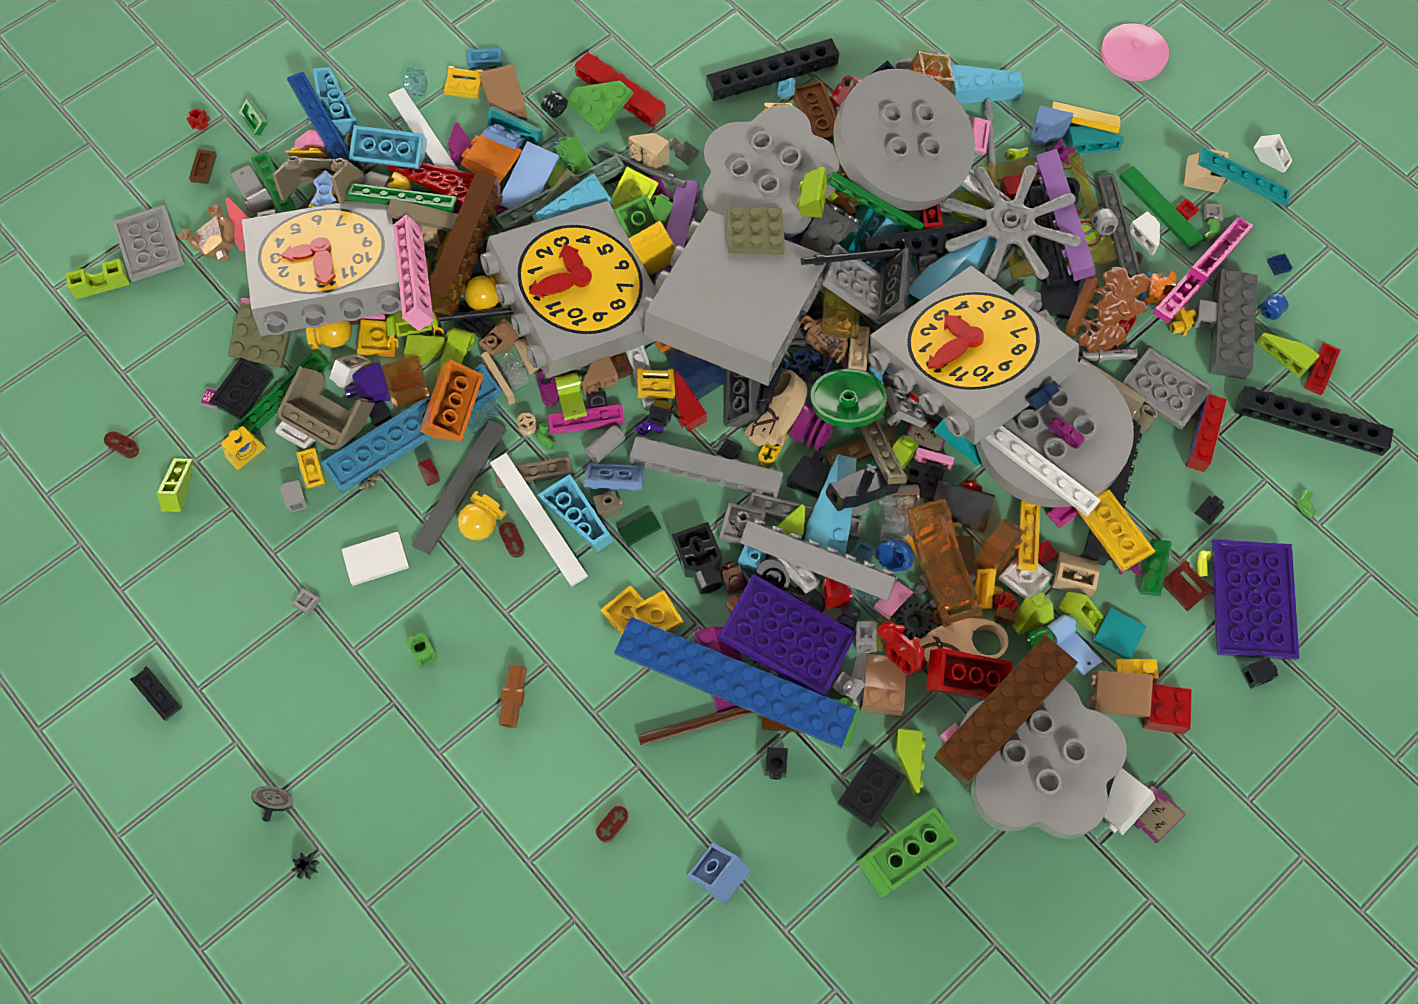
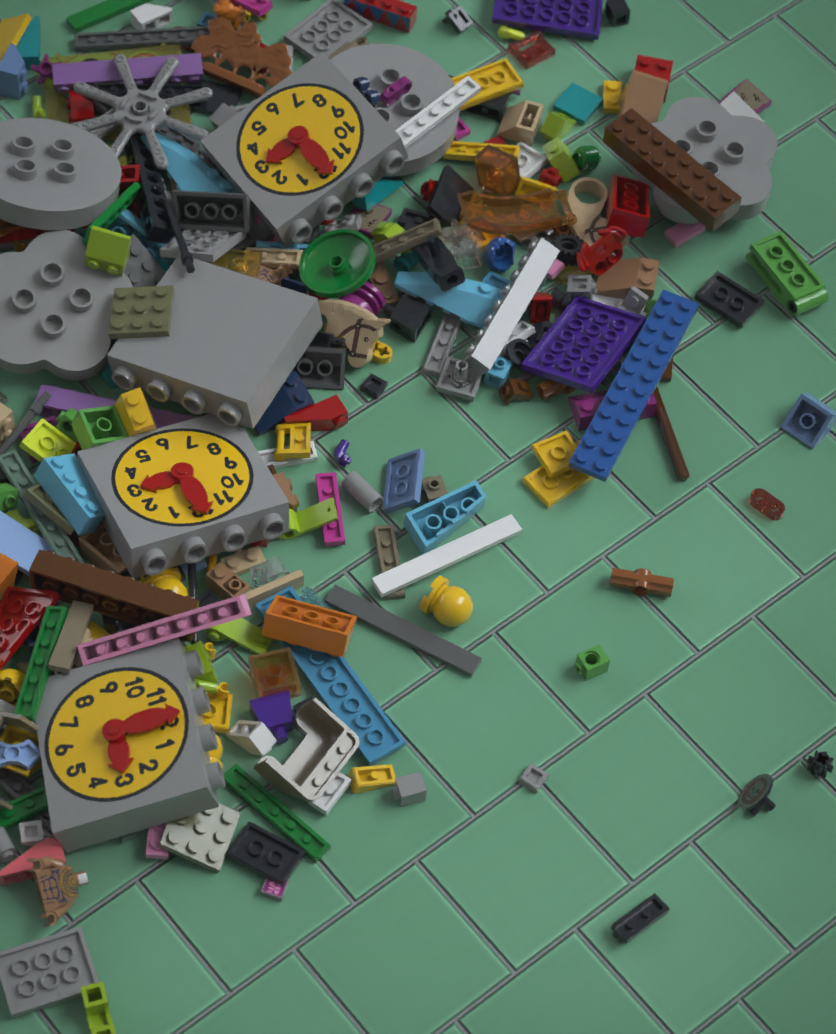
camera: 90 degrees left, 10 degrees down
clear red beam [104,431,140,459] -> none
lime slope [157,458,193,512] -> none
yellow torso [221,426,266,471] -> none
white tile [342,532,409,586] -> none
olive plant [359,472,381,491] -> none
lime slope [404,334,446,364] -> none
dark red slope [417,458,440,486] -> none
clear red beam [499,522,525,558] -> none
tan wheel [517,412,537,436] -> none
bright green arm [536,423,556,450] -> none
magenta piece [537,371,559,407] -> none
black tile [587,391,608,409] -> none
dark green tile [618,511,661,547] -> none
light grey brick [630,437,783,498] -> none
black brick [648,398,674,427] -> none
black brick [672,522,725,594] -> none
black brick [765,747,788,780] -> none
lime slope [777,504,805,540] -> none
lime slope [894,729,926,797] -> none
bright pink tile [913,447,954,471] -> none
reddish brown plate [993,607,1018,627] -> none
light blue door [1045,614,1102,676] -> none
light grey head [1092,208,1118,235] -> none
green plate [1139,539,1172,596] -> none

